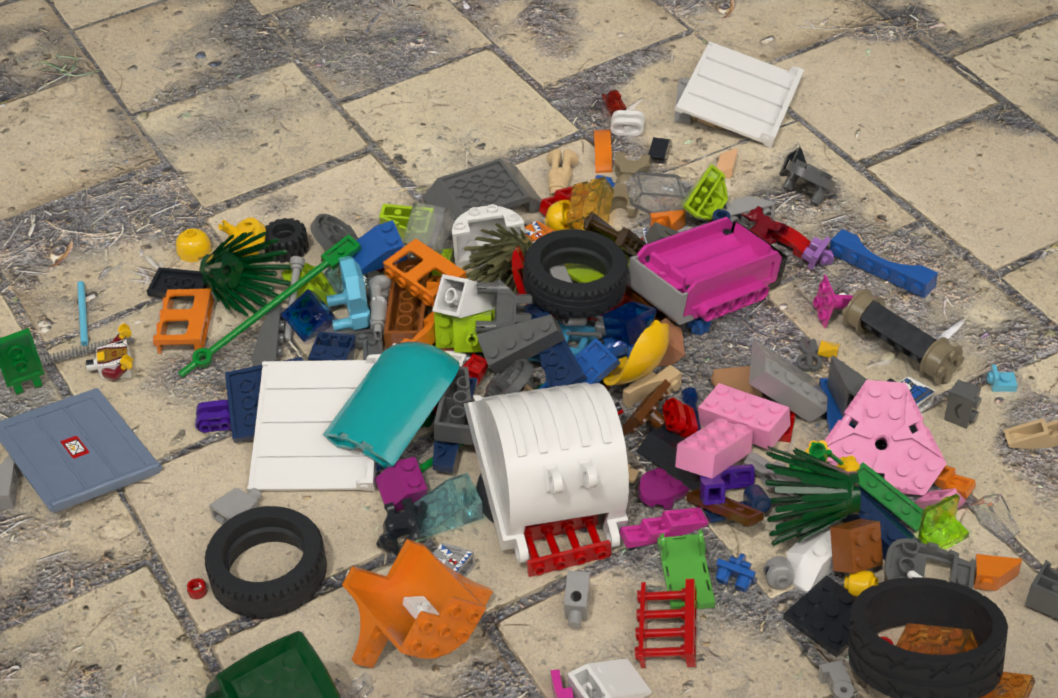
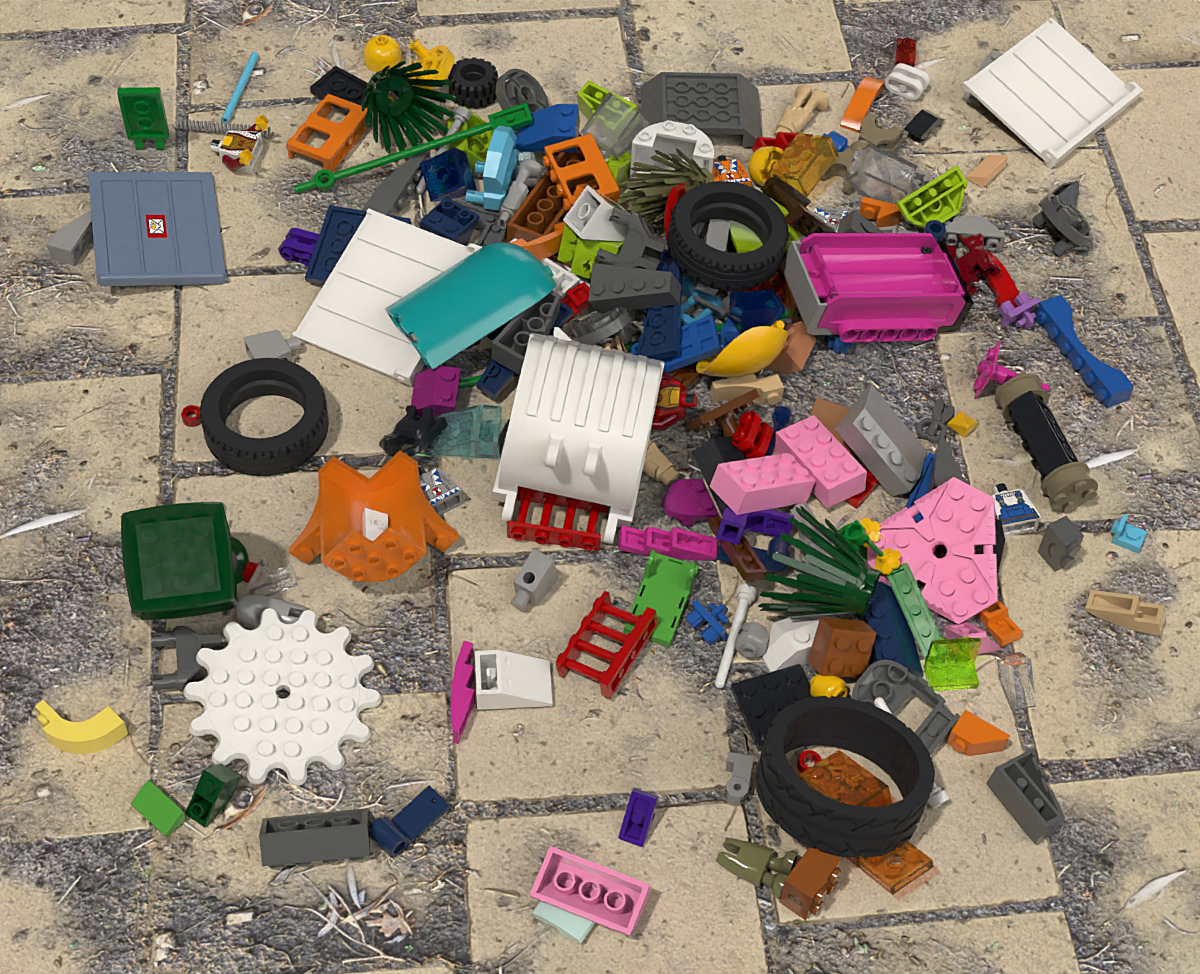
camera: 20 degrees right, 10 degrees up
none -> white piece [715,584,757,688]

